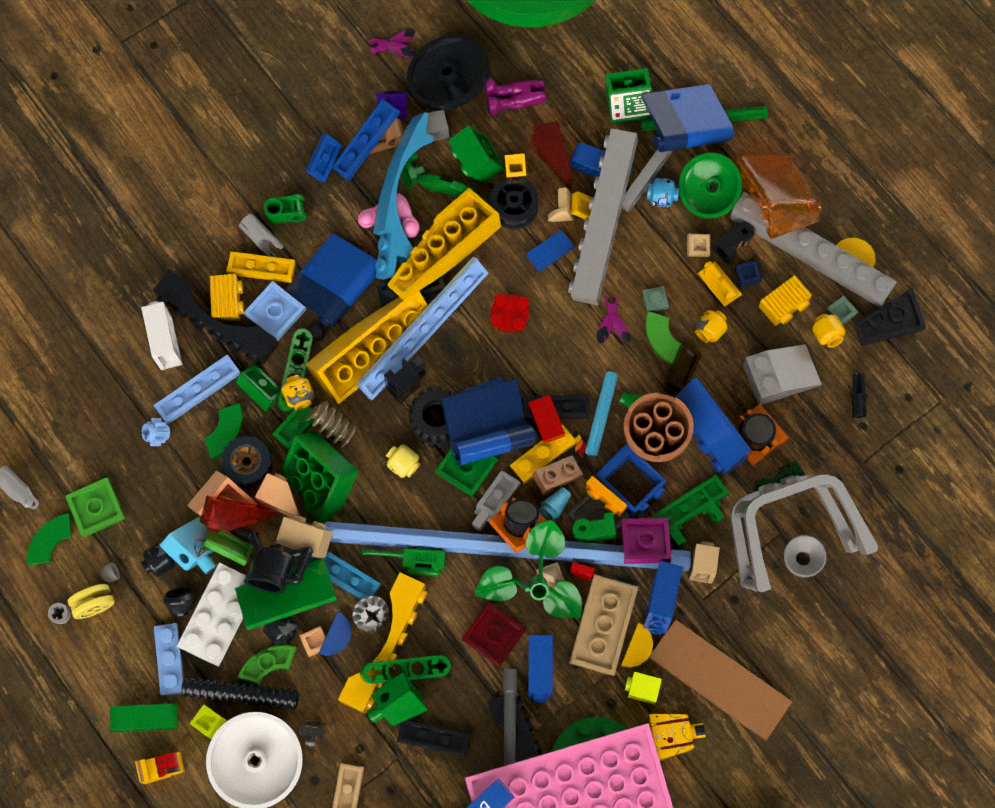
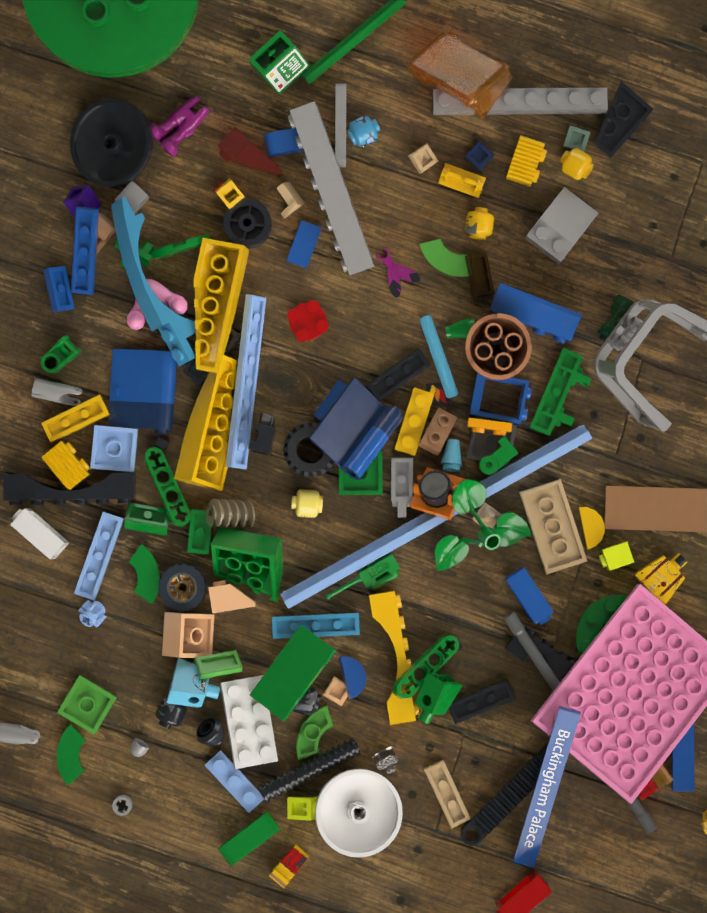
camera: 30 degrees left, 15 degrees up
light yellow head [68,584,115,619] -> none
clear red slope [200,495,278,533] -> none
black piece [229,526,313,594] -> none
tan brick [276,514,333,558] -> none
yellow head [282,375,314,410] -> none
light grey gear [353,596,390,632] -> none
magenta piece [369,29,417,58] -> none
green brick [448,125,506,184] -> none
dark red tile [461,602,526,667] -> none
red tile [528,395,565,444] -> none
red tile [570,562,595,581] -> none
yellow plate [571,191,591,219] -> none
magenta plate [621,518,672,564] -> none
door [641,84,734,152] -> none
sand green plate [642,286,669,314] -> none
blue window [643,561,683,634] -> none
green dish [679,153,743,219] -> none
tan brick [689,542,720,584] -> none
black leg [713,222,754,265] -> none
piece [732,404,789,466] -> none
light grey piece [784,535,826,577] -> none
yellow tile [836,238,876,267] -> none
black axle [850,373,868,418] -> none

